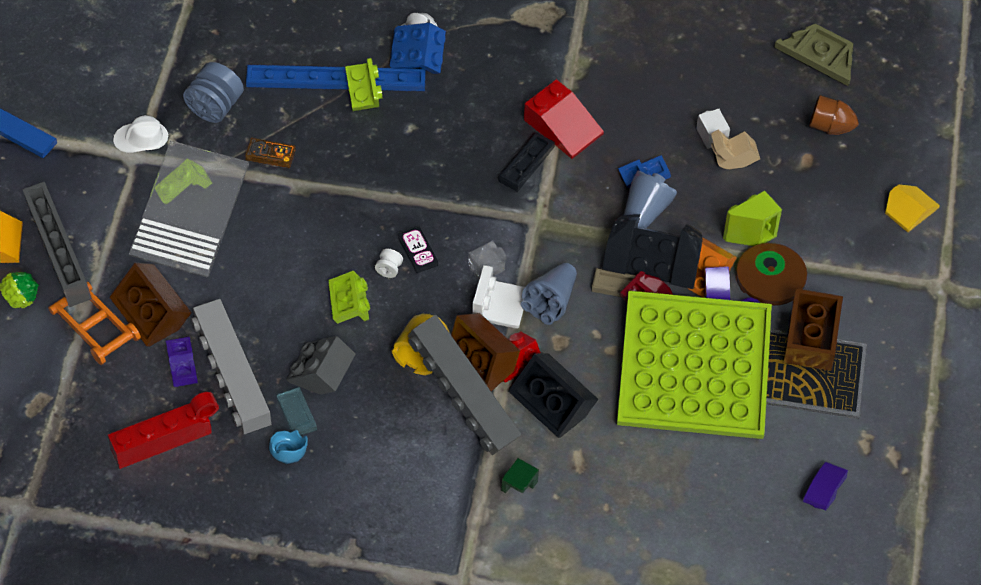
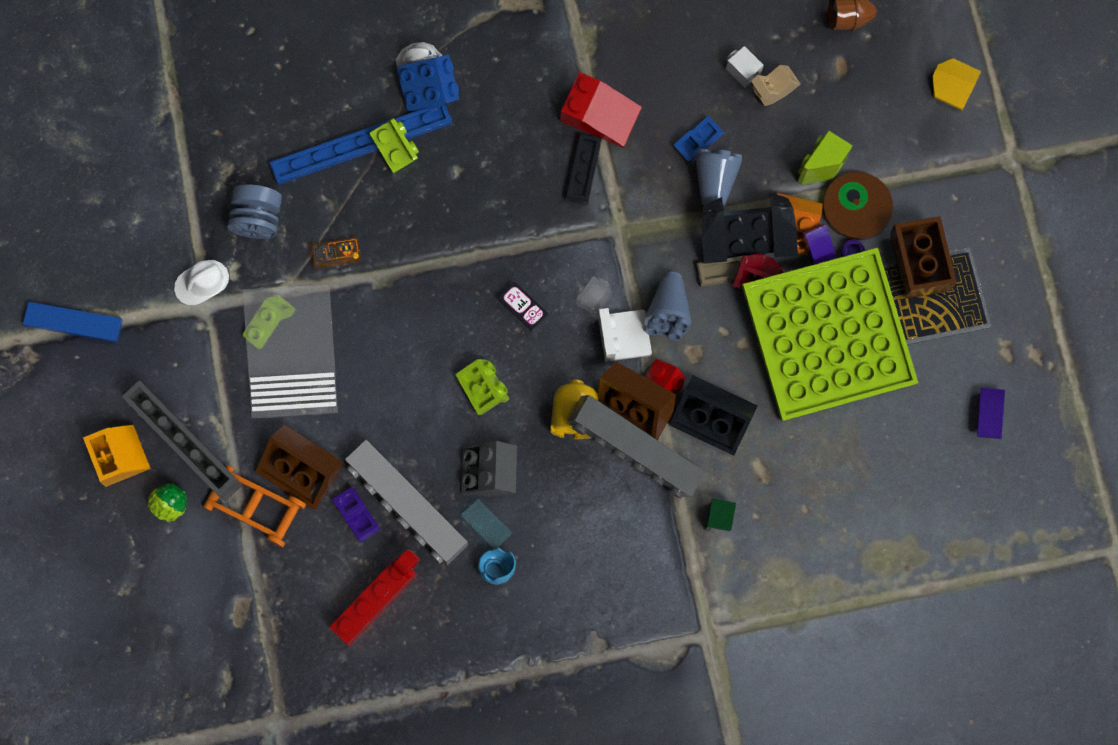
camera: 25 degrees left, 20 degrees up
white wheel [375,249,403,278] -> none

